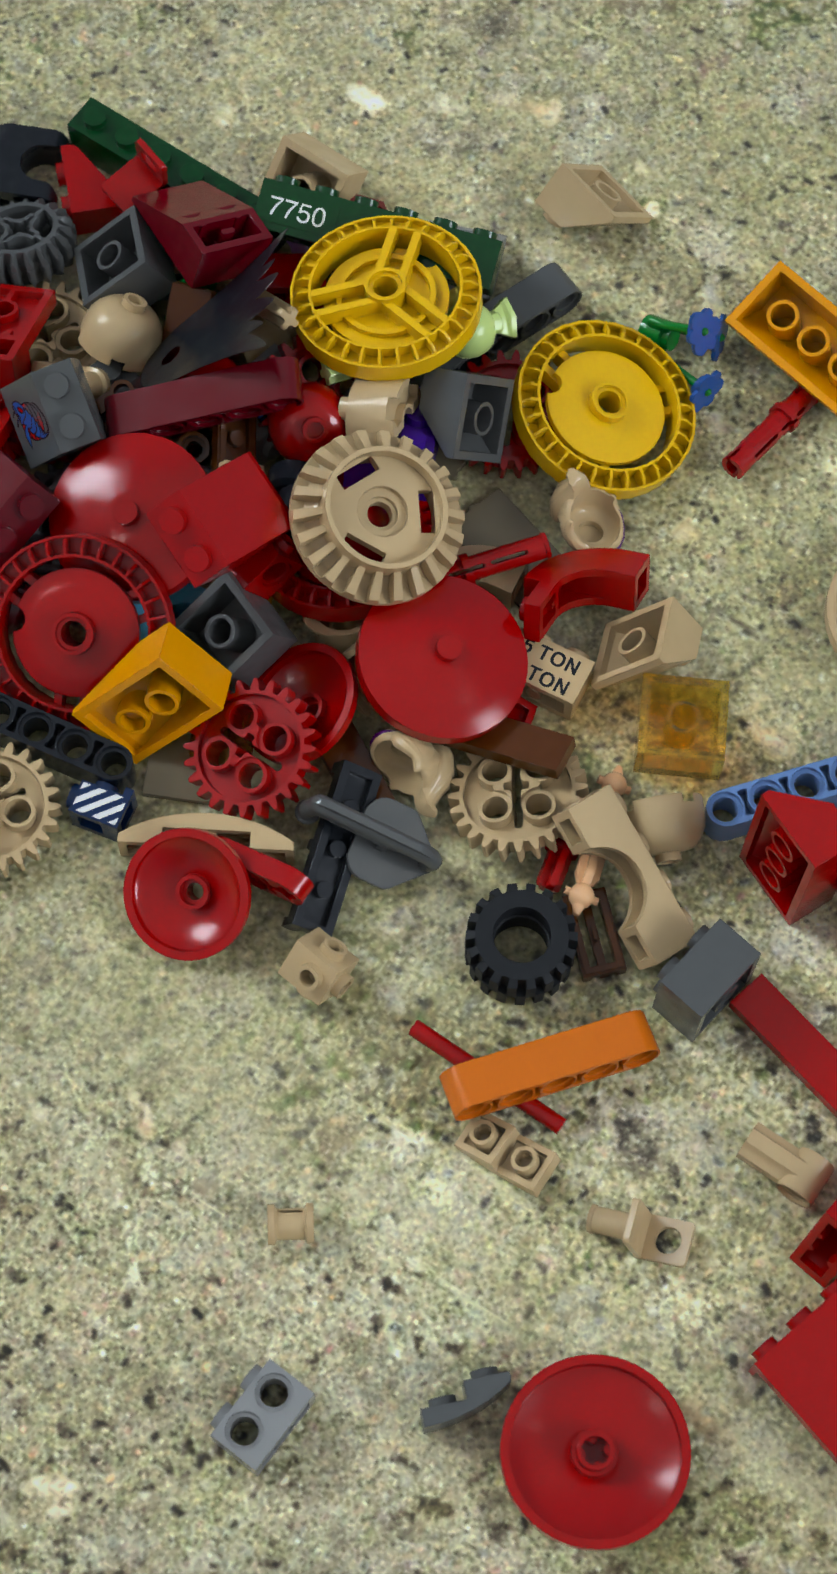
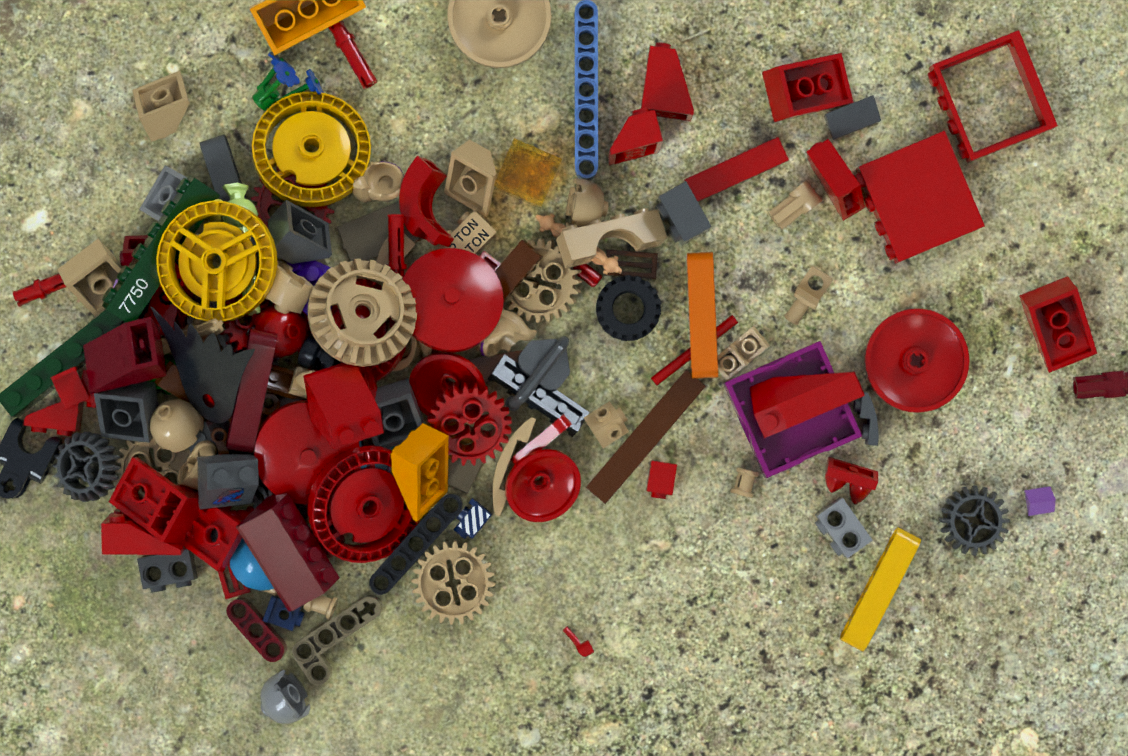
camera: 70 degrees left, 20 degrees up
none -> red pin [13,273,66,307]
none -> reddish brown tile [586,370,706,504]
none -> red brick [646,460,677,499]
none -> magenta tile [723,341,862,478]
none -> red wedge [750,371,865,438]
none -> red tile [825,457,878,505]
none -> yellow beam [839,527,921,652]

